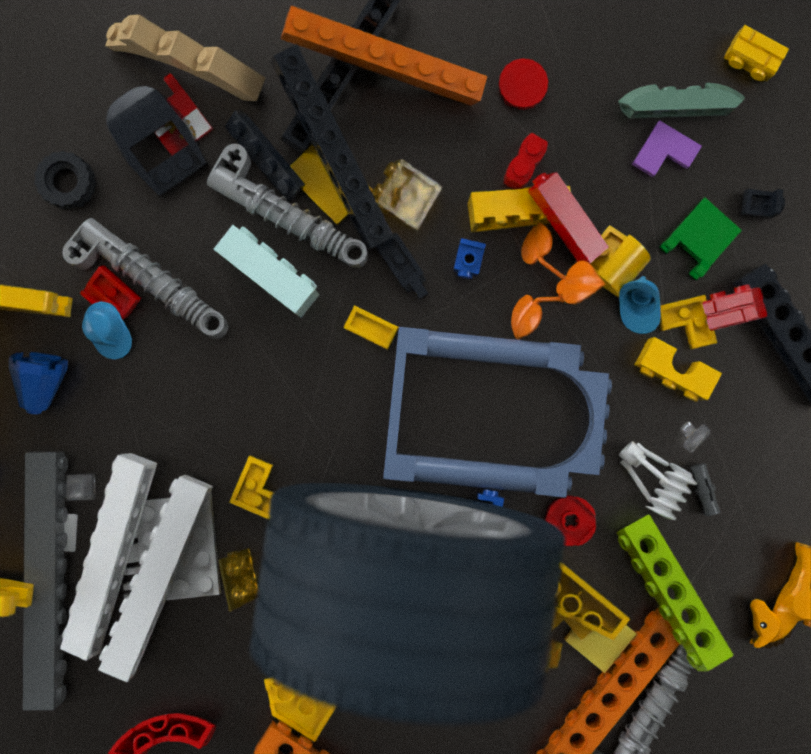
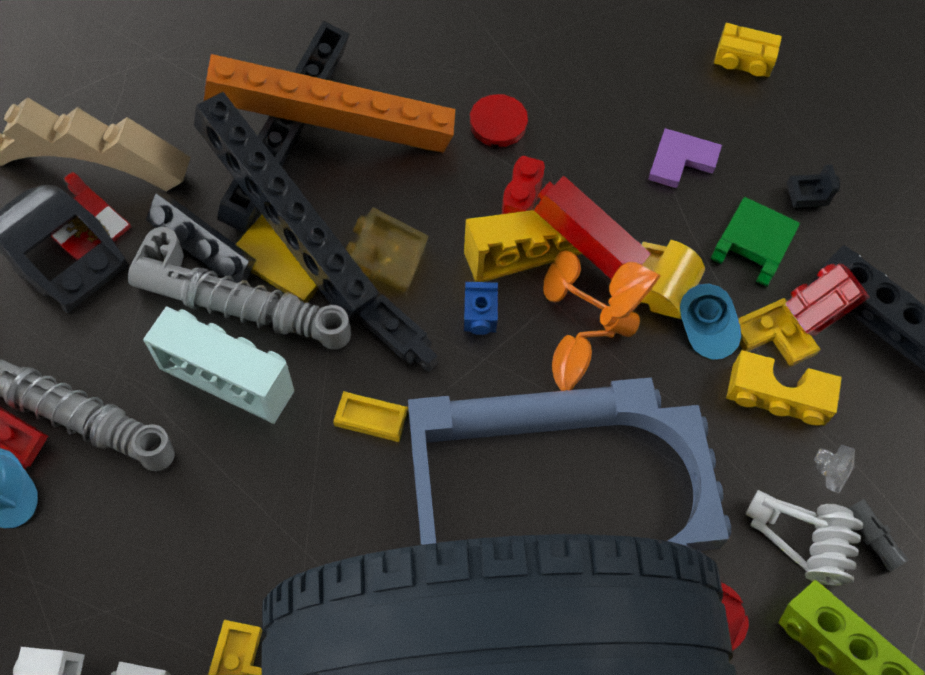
camera: 15 degrees left, 25 degrees down
sand green brick [618,83,745,119] -> none

